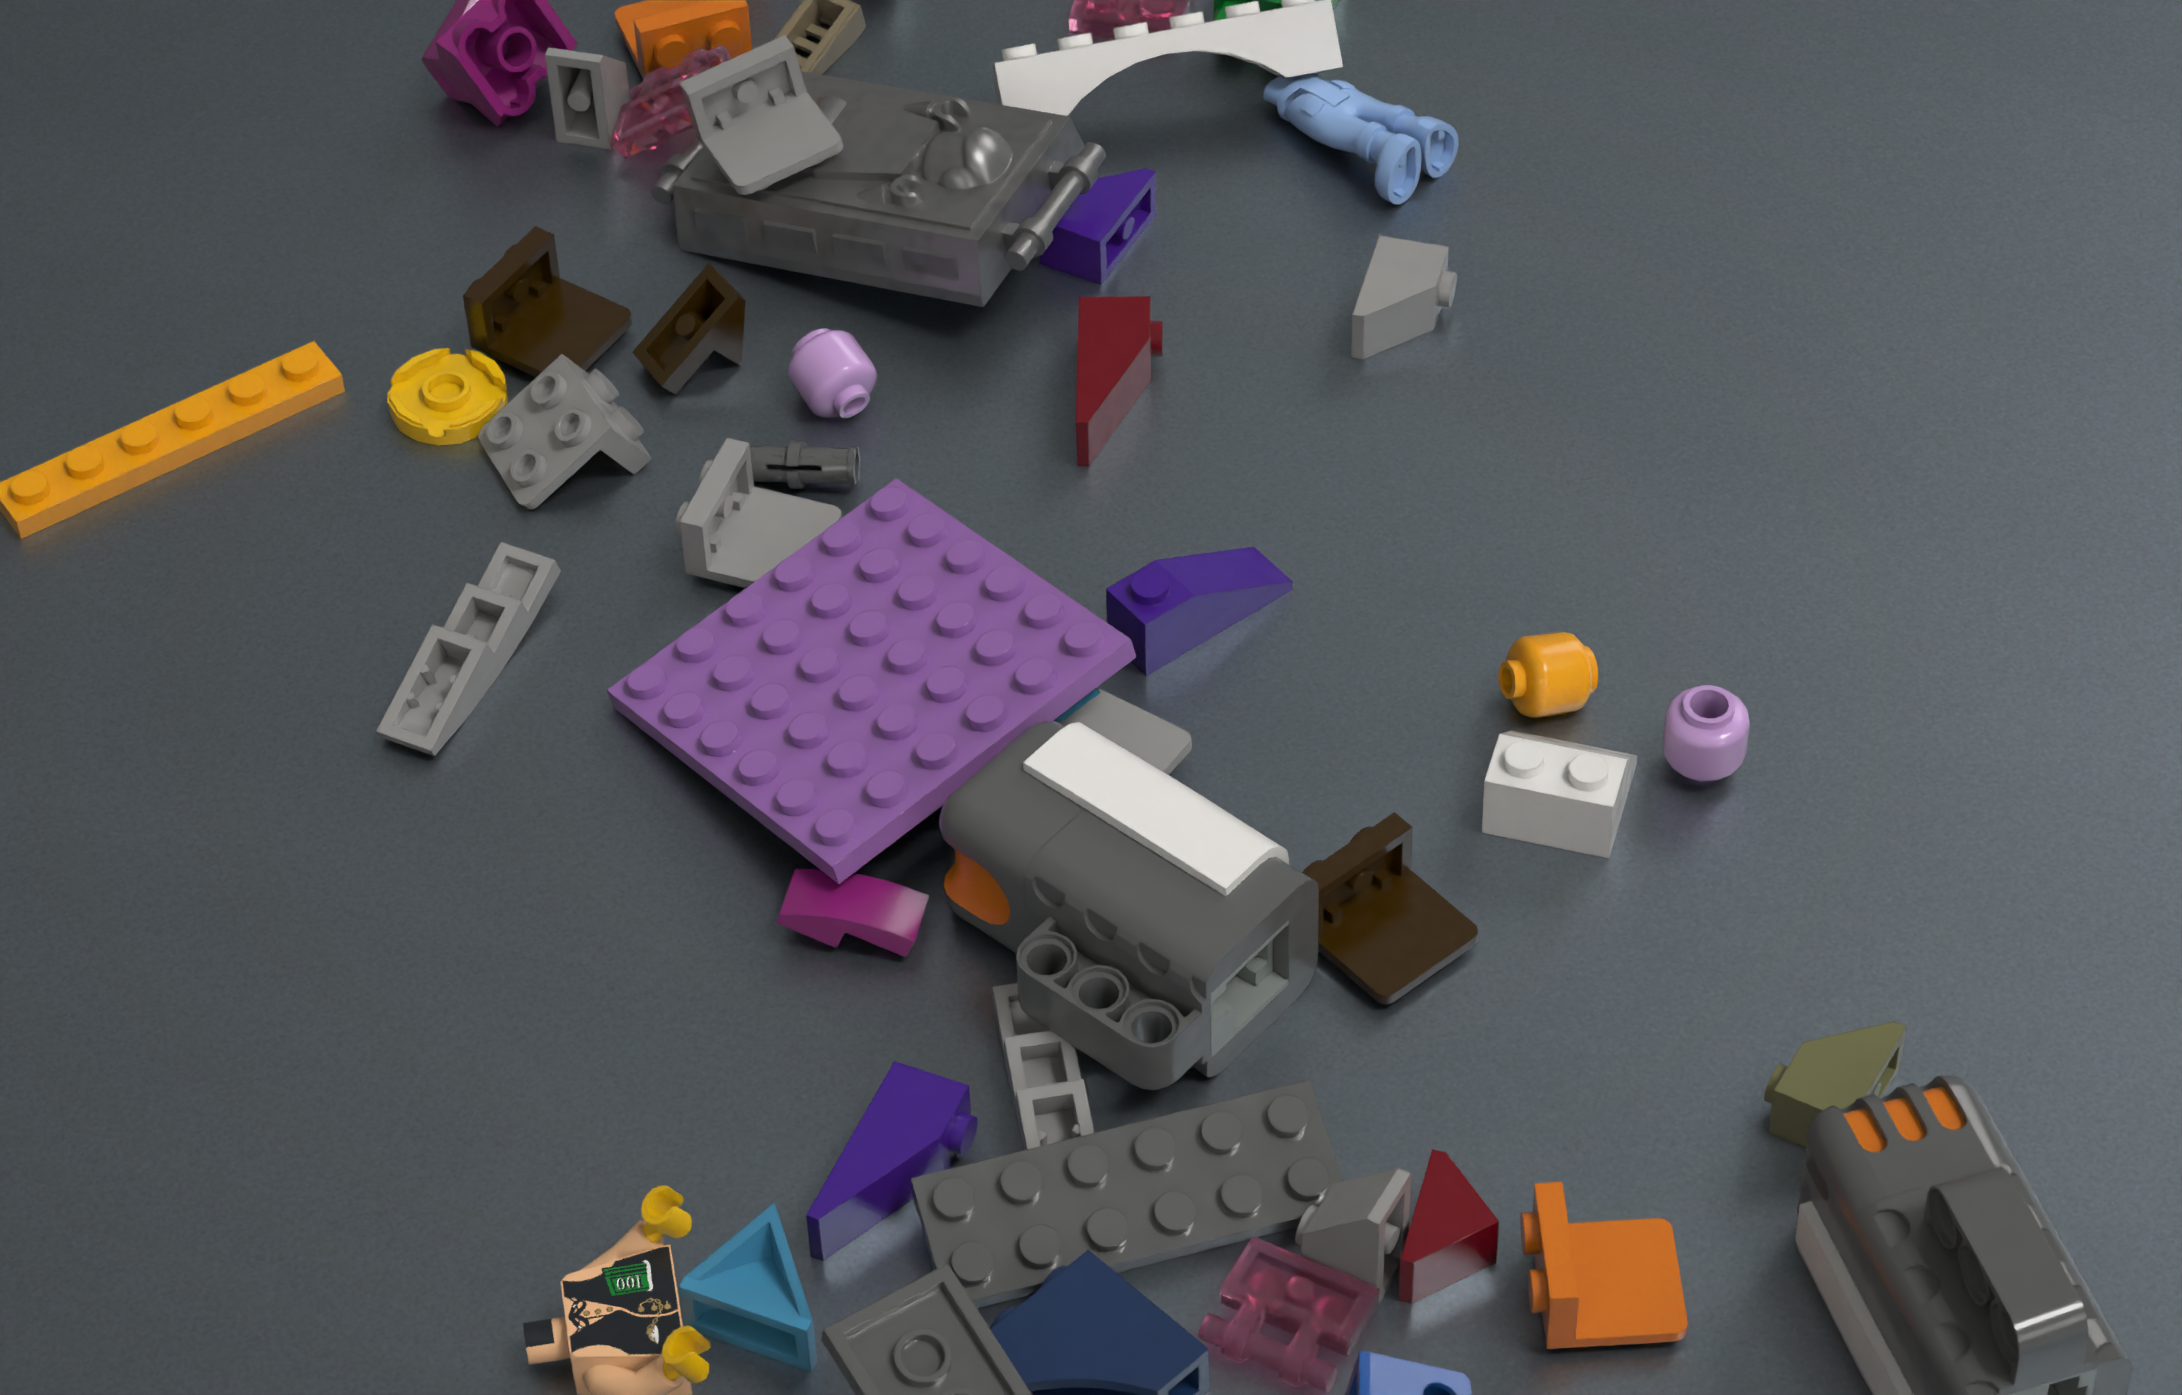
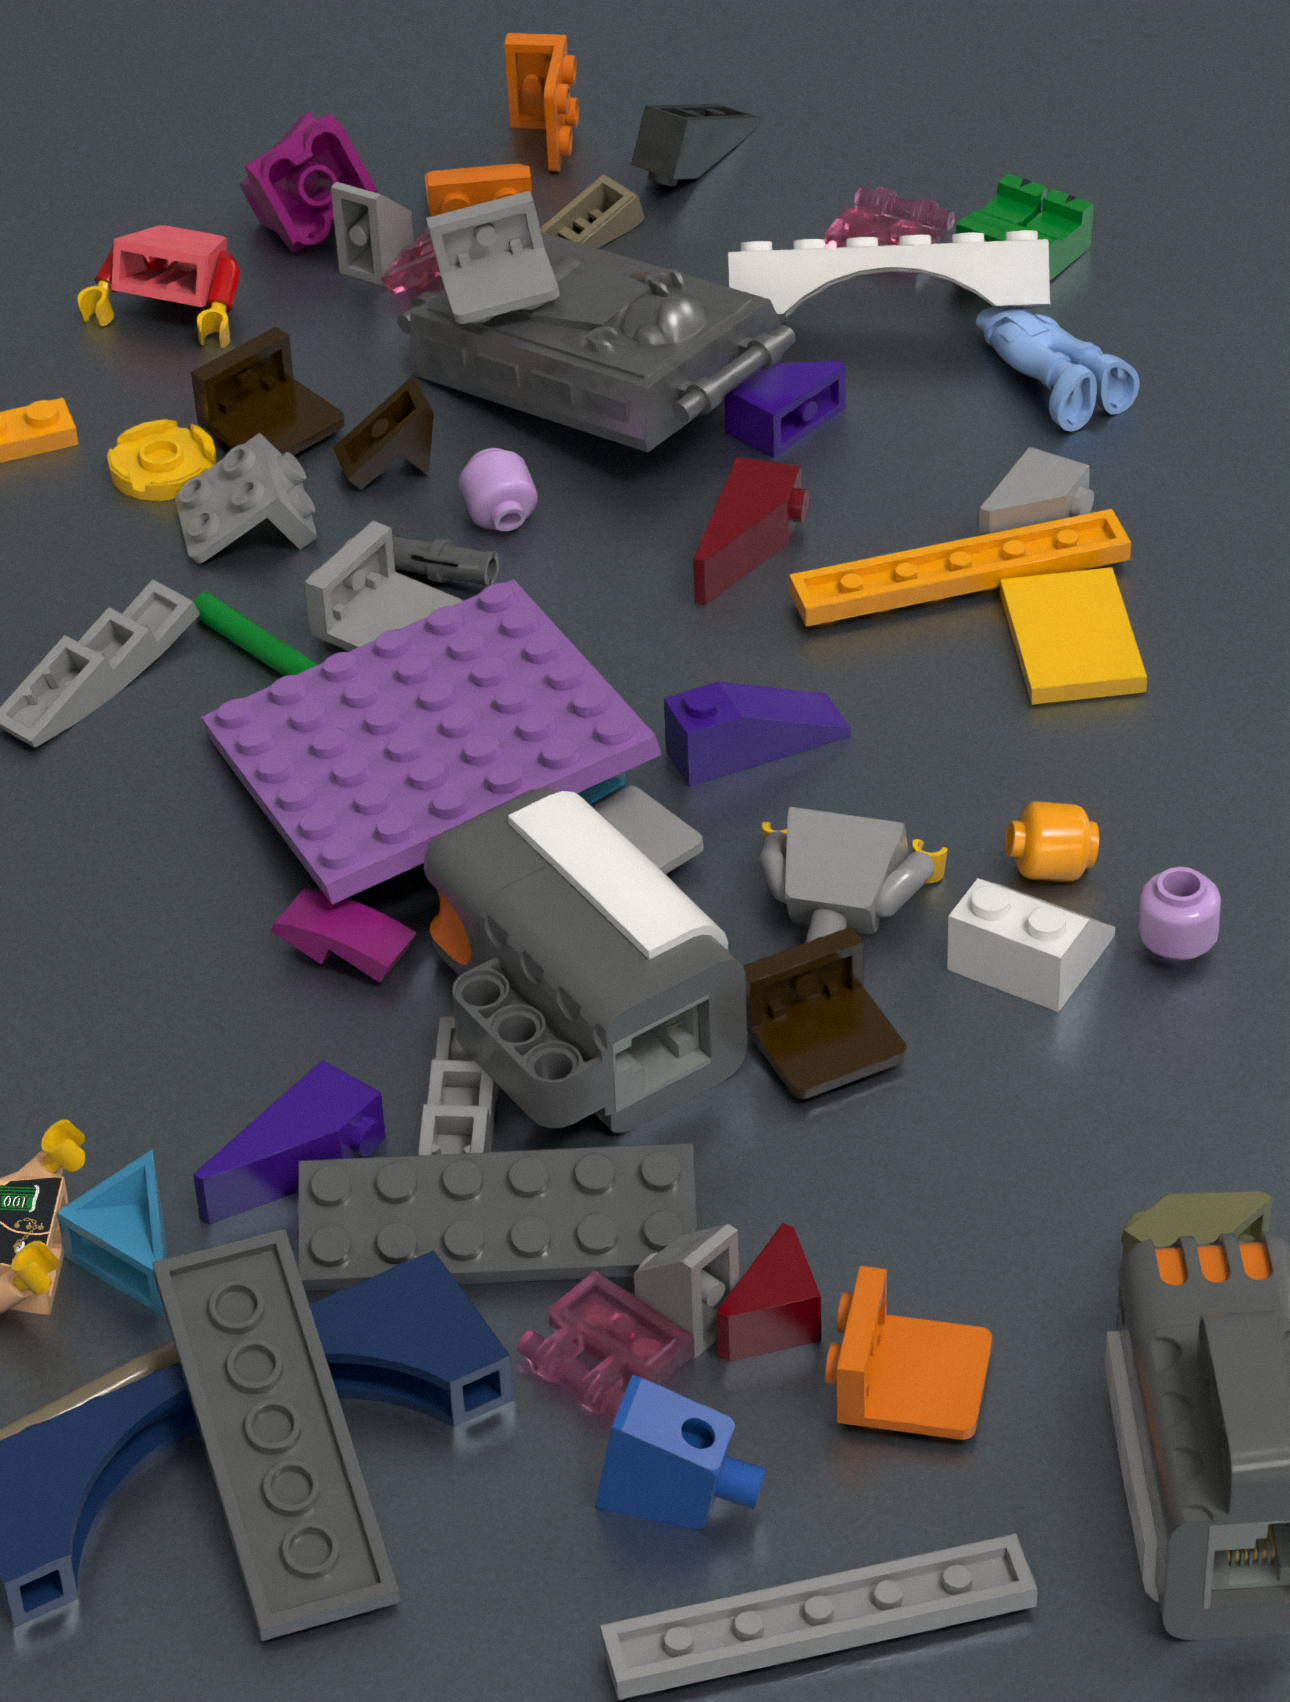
camera: 15 degrees right, 5 degrees down
none -> coral torso [77,225,240,348]
none -> green piece [194,592,318,676]
none -> light grey torso [759,807,948,943]
none -> light orange plate [789,509,1131,627]
none -> yellow tile [1000,567,1147,705]

